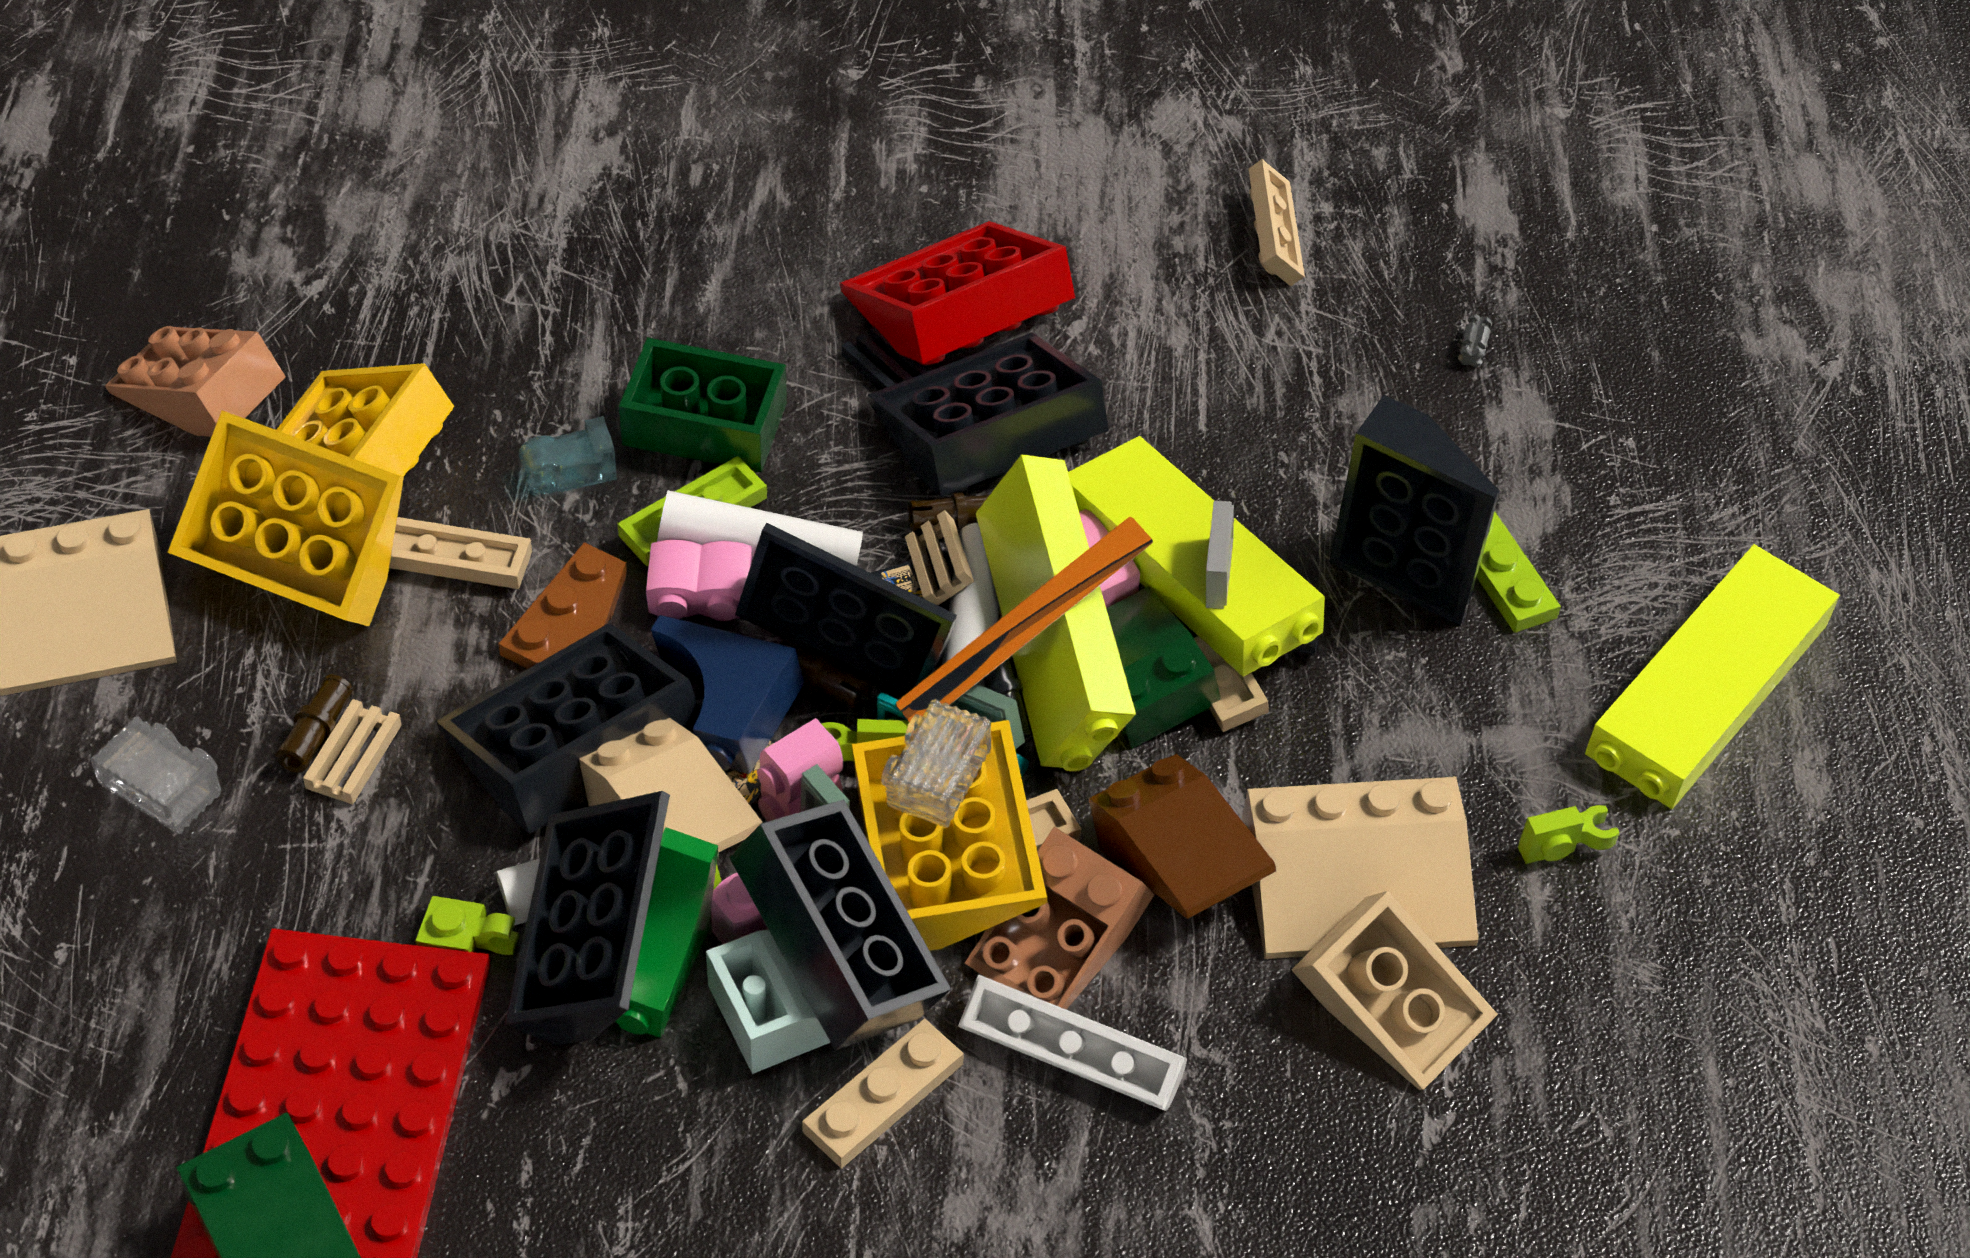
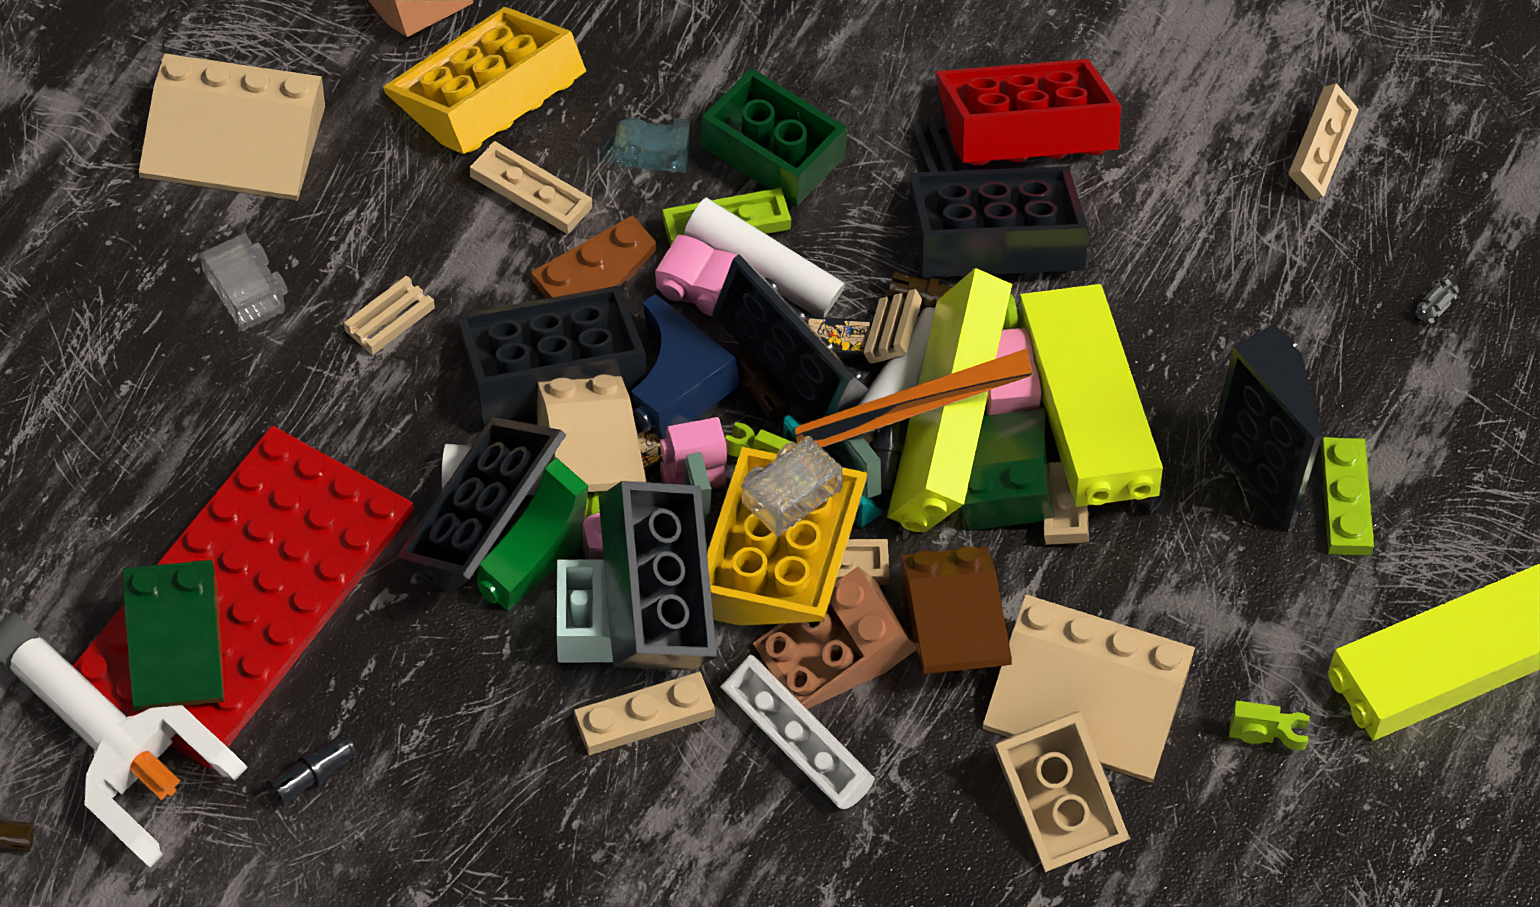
camera: 25 degrees right, 5 degrees up
yellow slope [168,410,404,626] -> none
dark brown pin [275,674,354,773] -> none
lime plate [415,896,519,955] -> none
light grey tile [1206,501,1234,609] -> none

